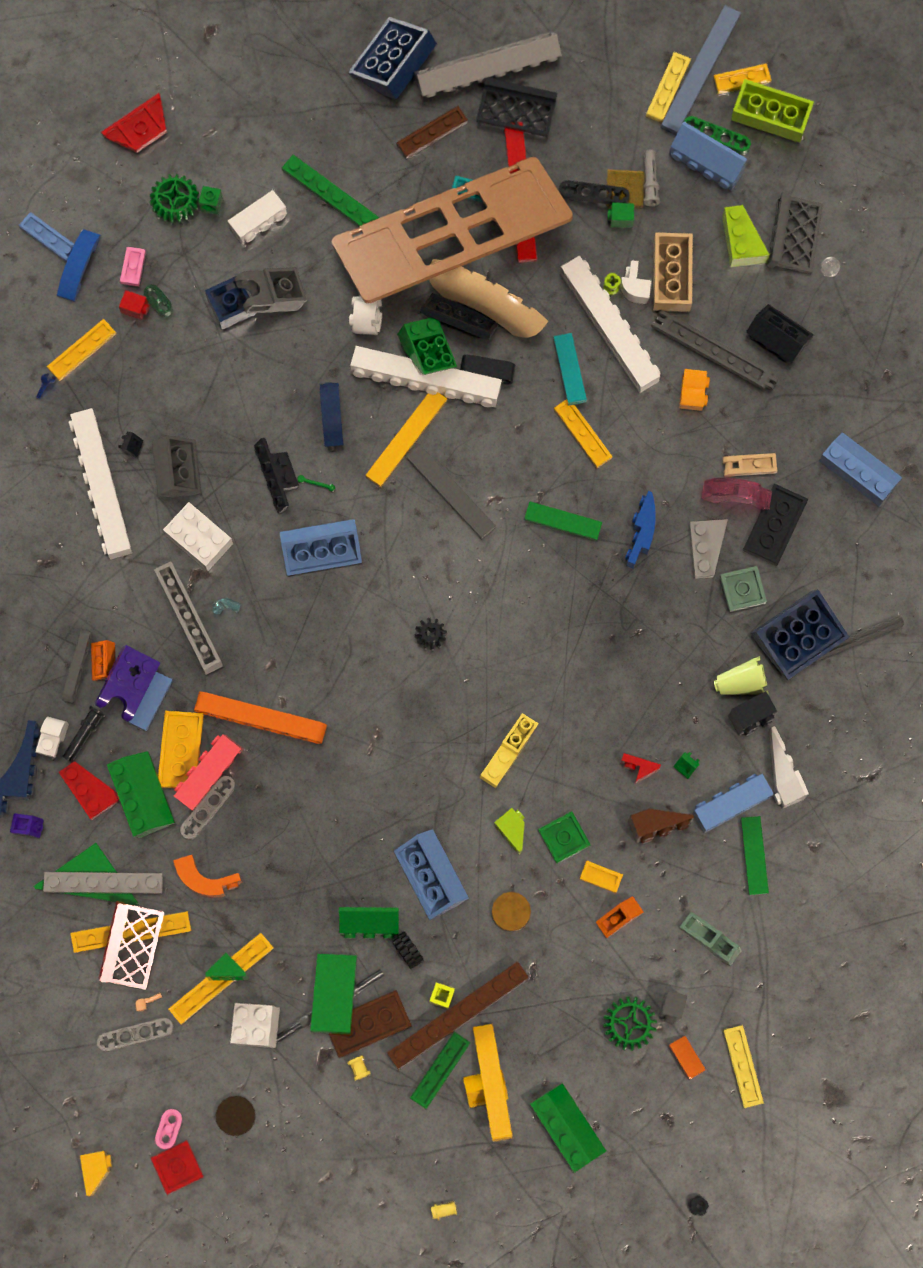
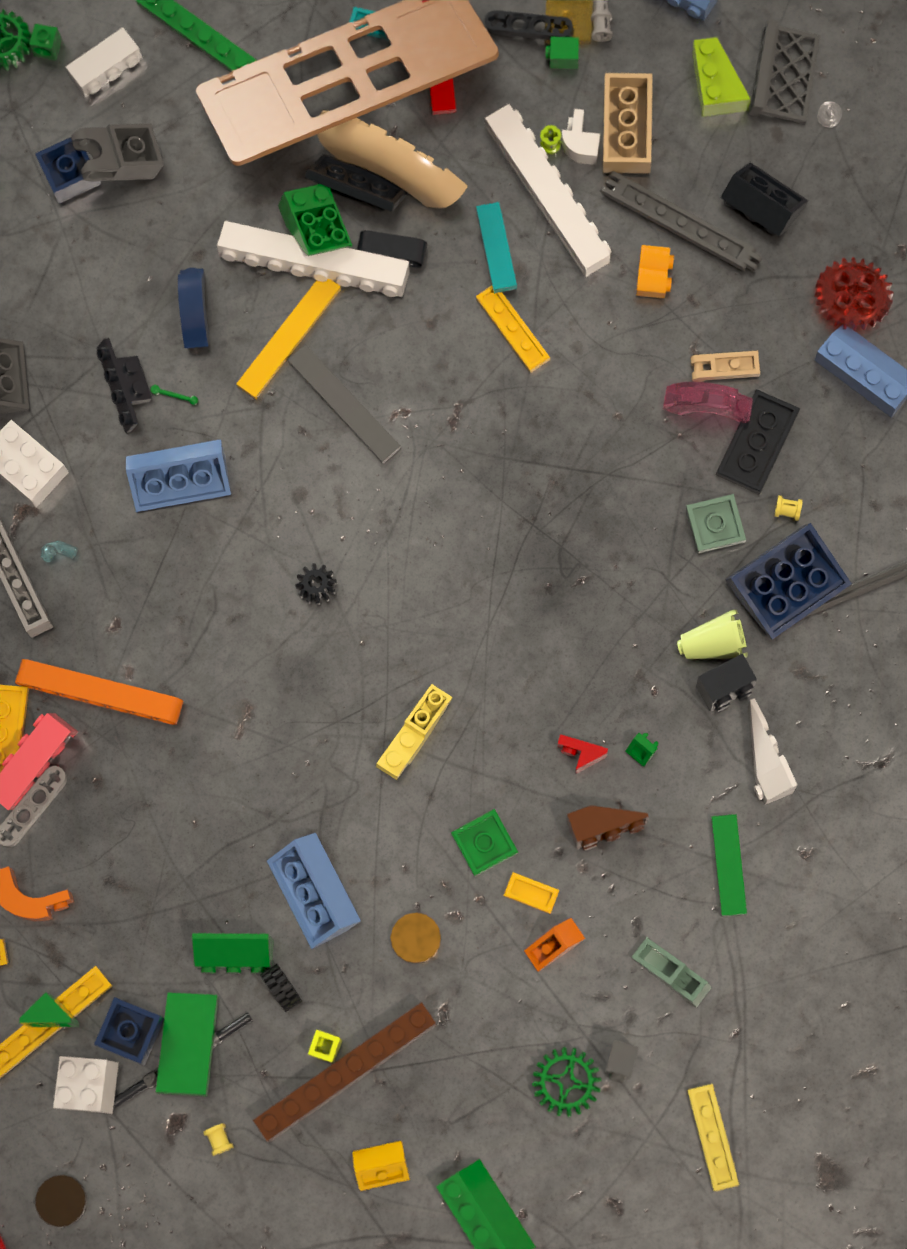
camera: 10 degrees right, 0 degrees up
reddish brown tile [328,990,412,1059] -> none
white brick [349,296,382,335] -> none
green tile [410,1031,471,1109] -> none
yellow tile [473,1024,513,1141] -> none
lime slope [494,808,525,855] -> none
green tile [524,501,602,541] -> none
blue slope [625,491,656,569] -> none
orange slope [668,1036,706,1080] -> none
light grey wing [689,519,728,579] -> none
medium blue brick [693,774,774,833] -> none
none -> dark blue brick [94,997,164,1066]
none -> light yellow bush [774,495,803,521]
none -> clear red gear [814,257,894,331]

